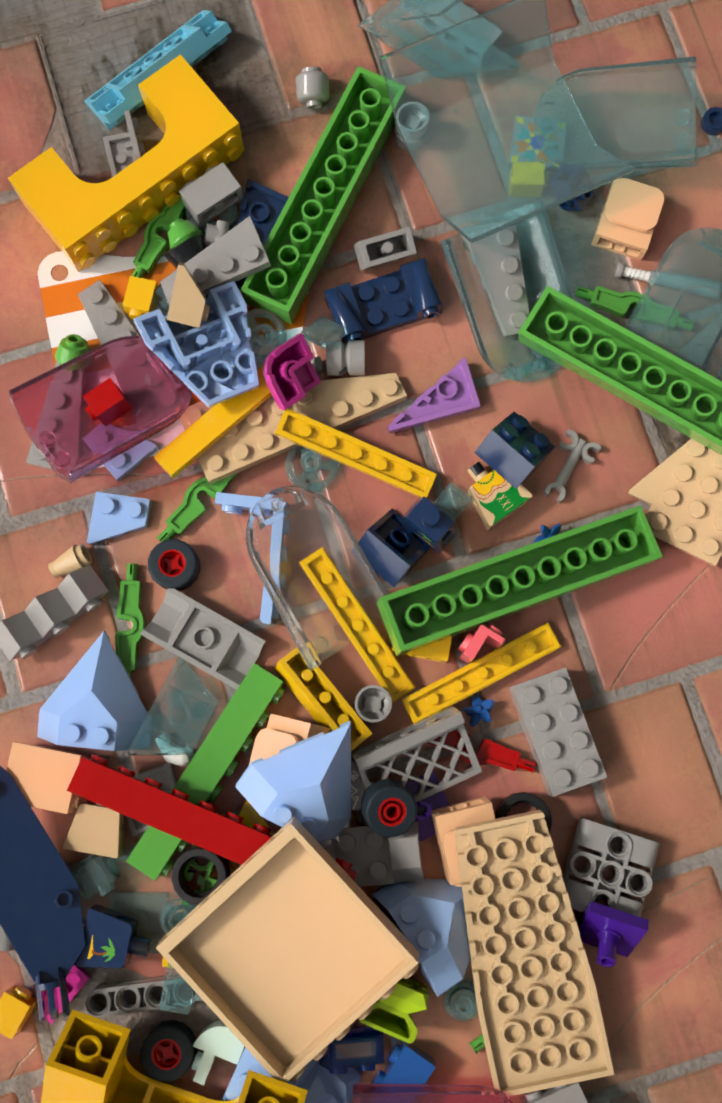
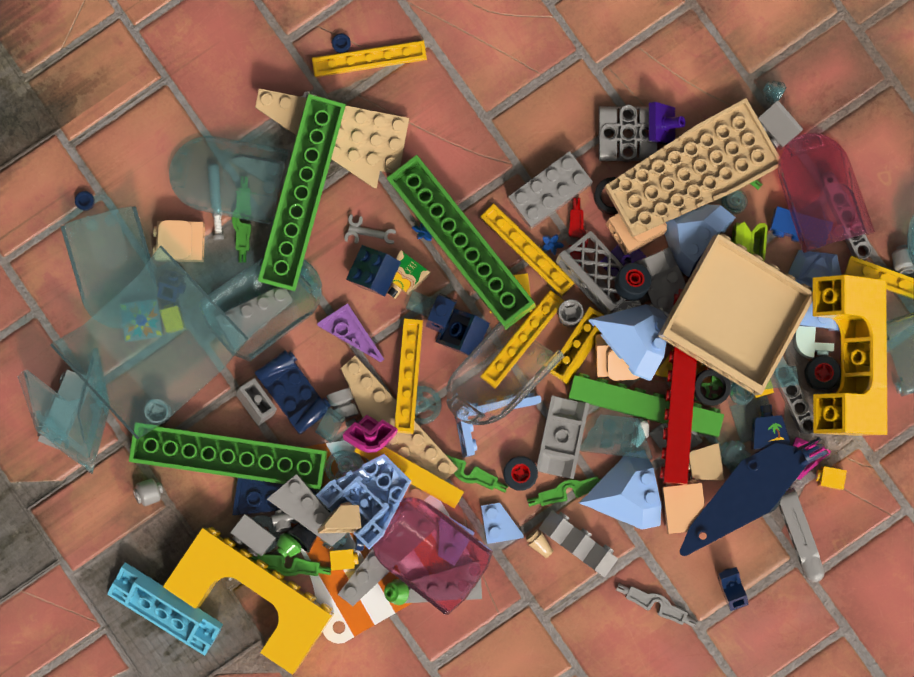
camera: 105 degrees left, 5 degrees up
red brick [83,378,132,427] -> none
light grey bracket [102,110,145,177] -> none
clear blue window [319,1024,384,1075] -> none
coral bracket [458,624,506,664] -> none

